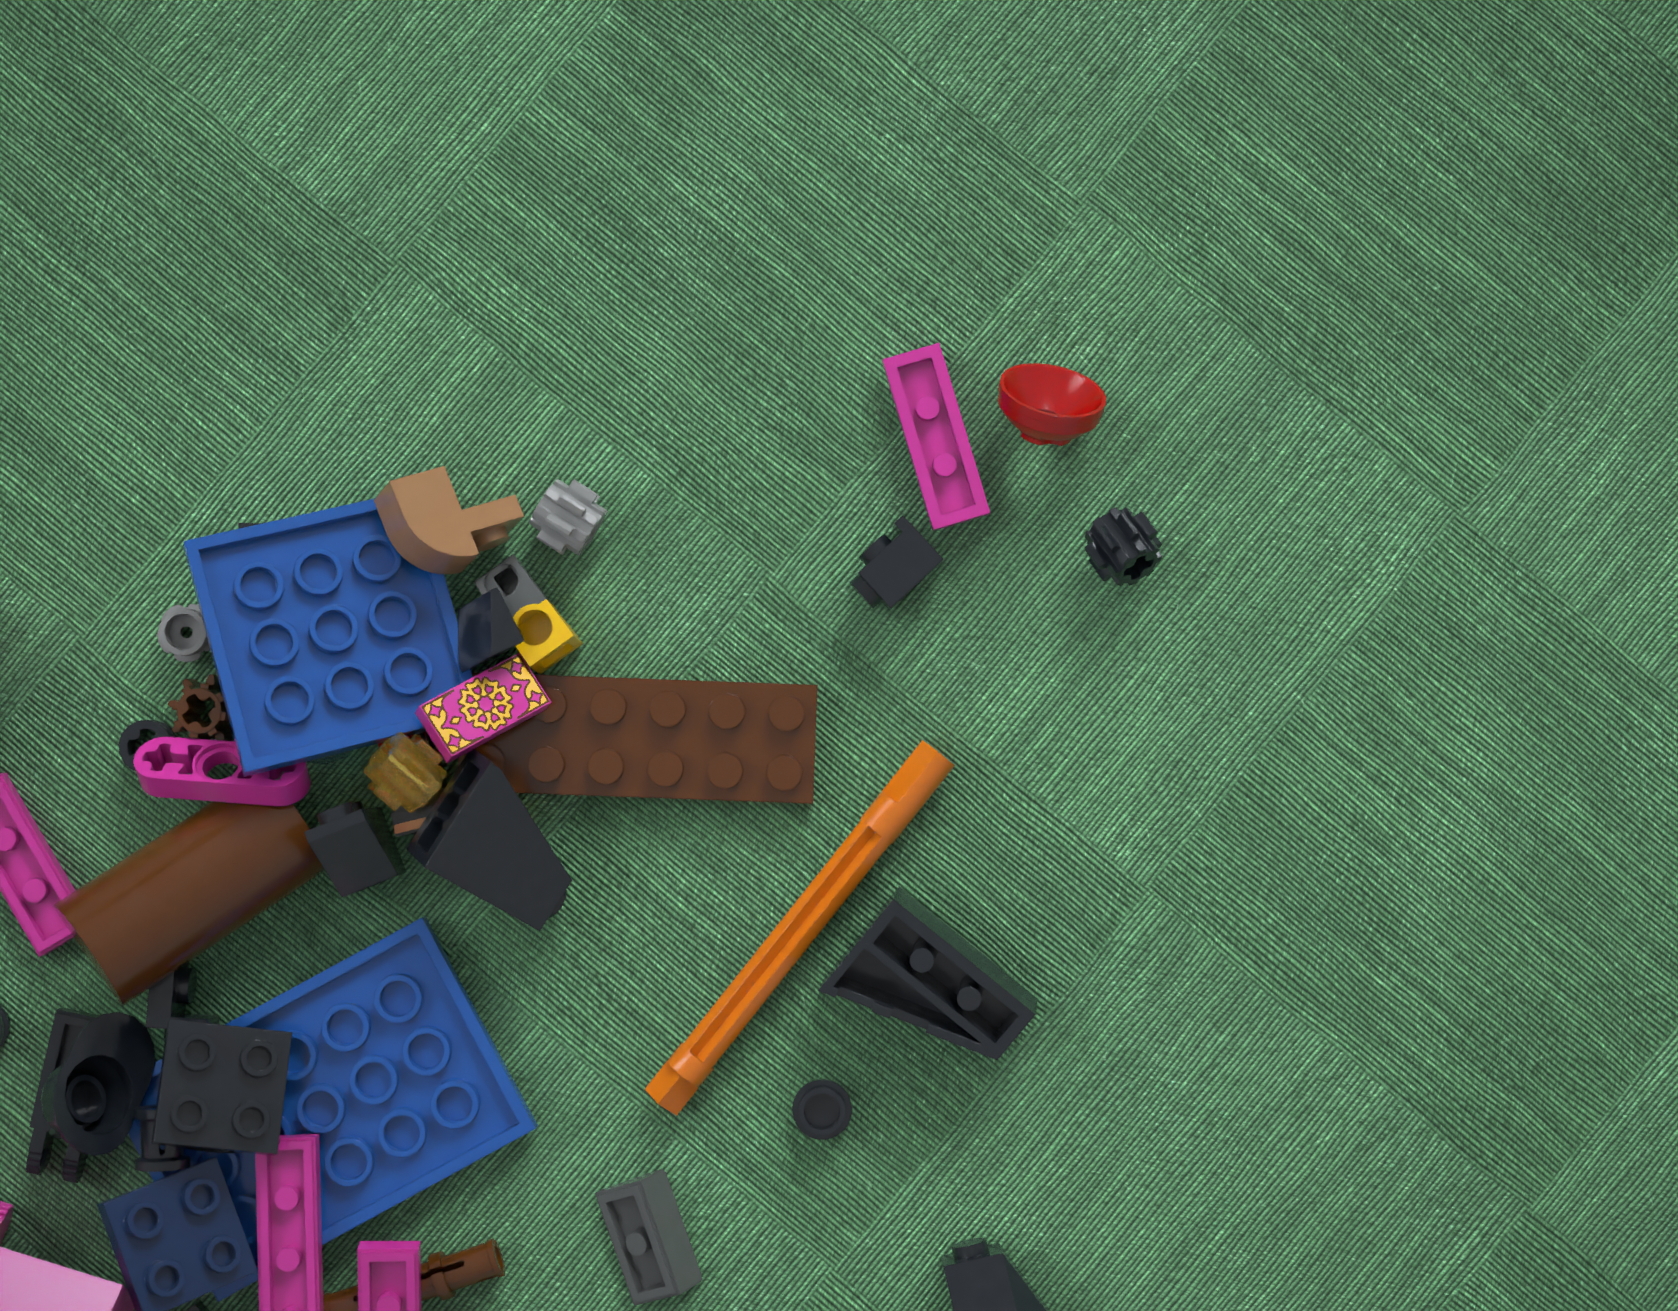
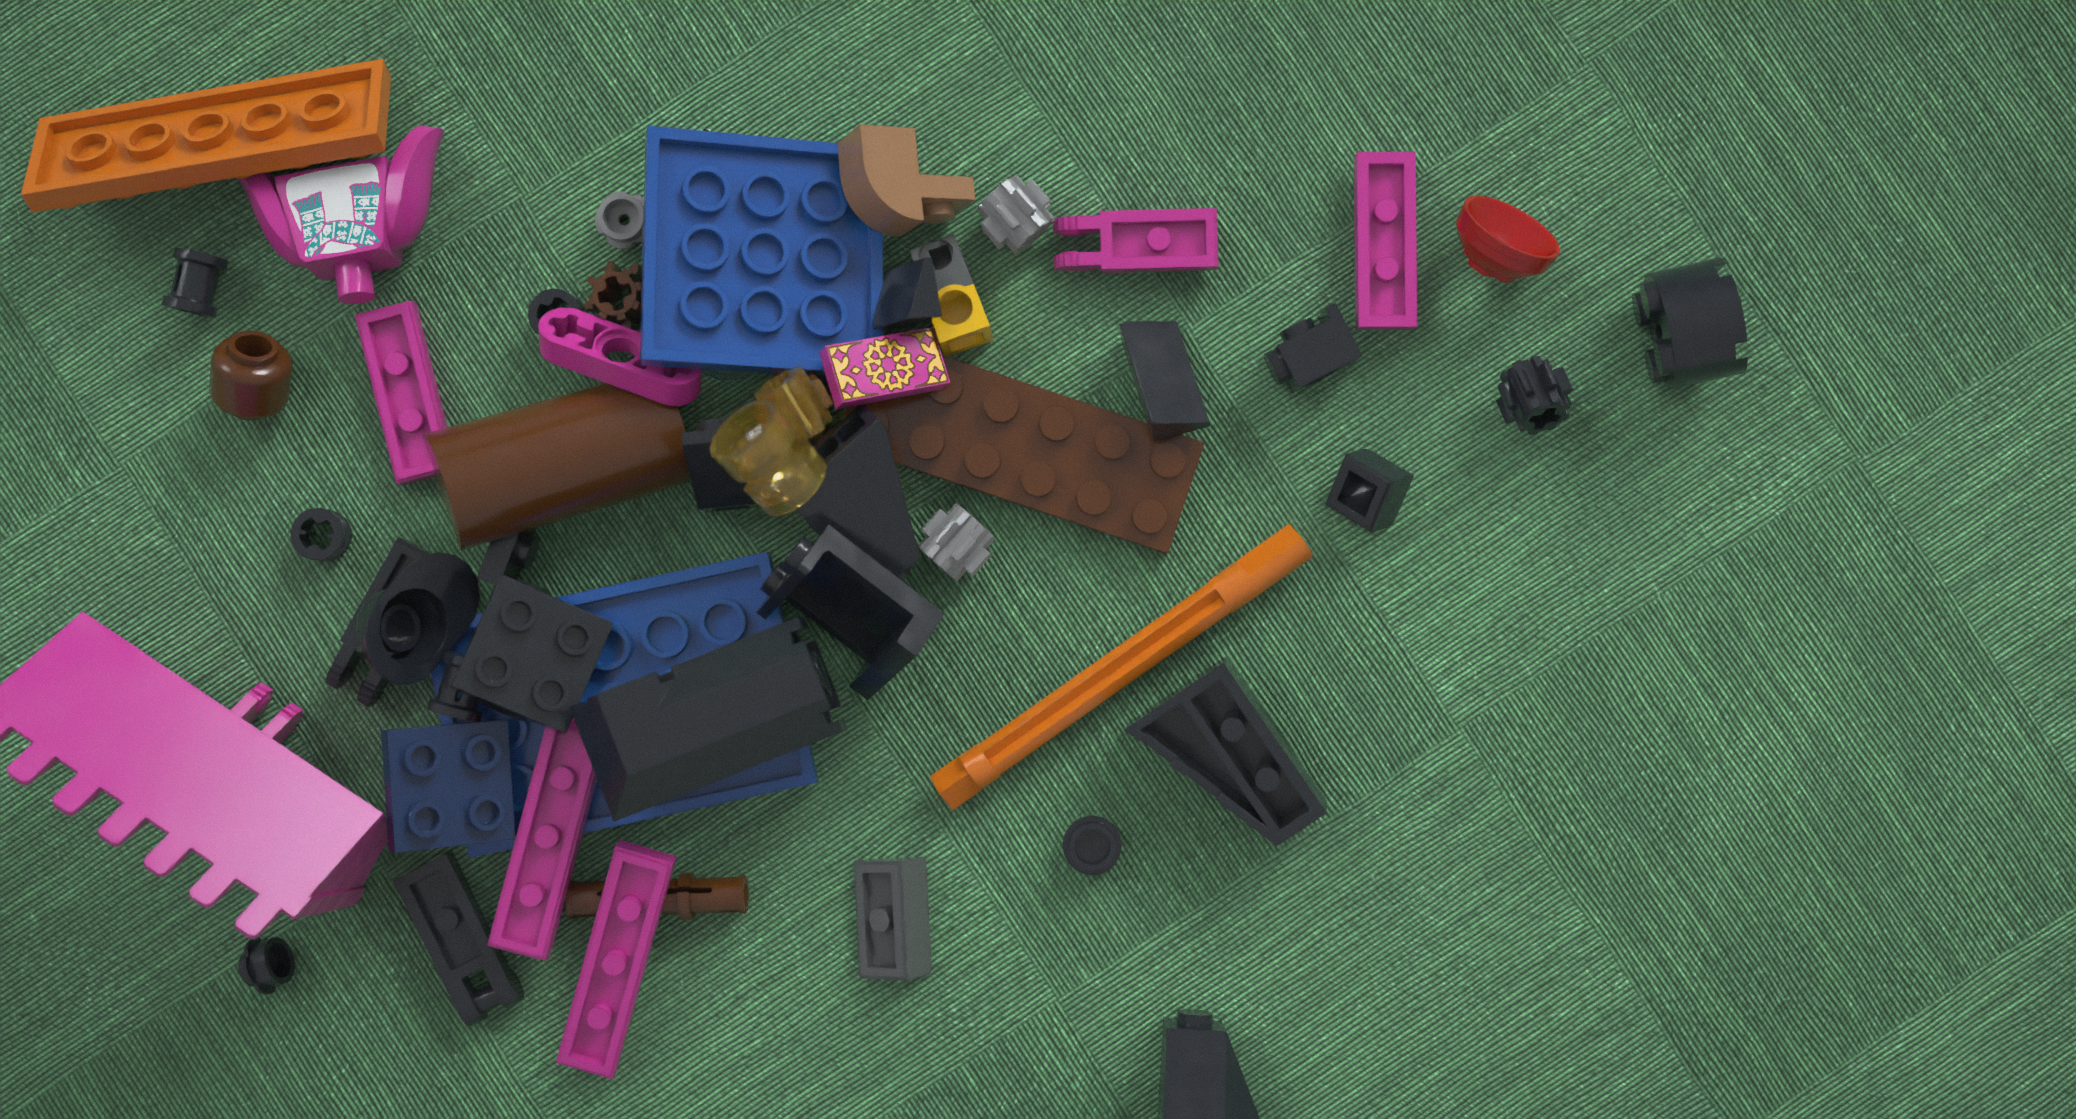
camera: 25 degrees right, 0 degrees up
none -> black brick [570,617,847,822]
none -> clear yellow wheel [710,399,827,516]
none -> black panel [756,525,944,700]
none -> light grey gear [918,503,996,581]
none -> dark pink hinge [1053,208,1218,273]
none -> black slope [1119,321,1210,442]
none -> black slope [1325,449,1414,533]
none -> black brick [1632,257,1748,389]

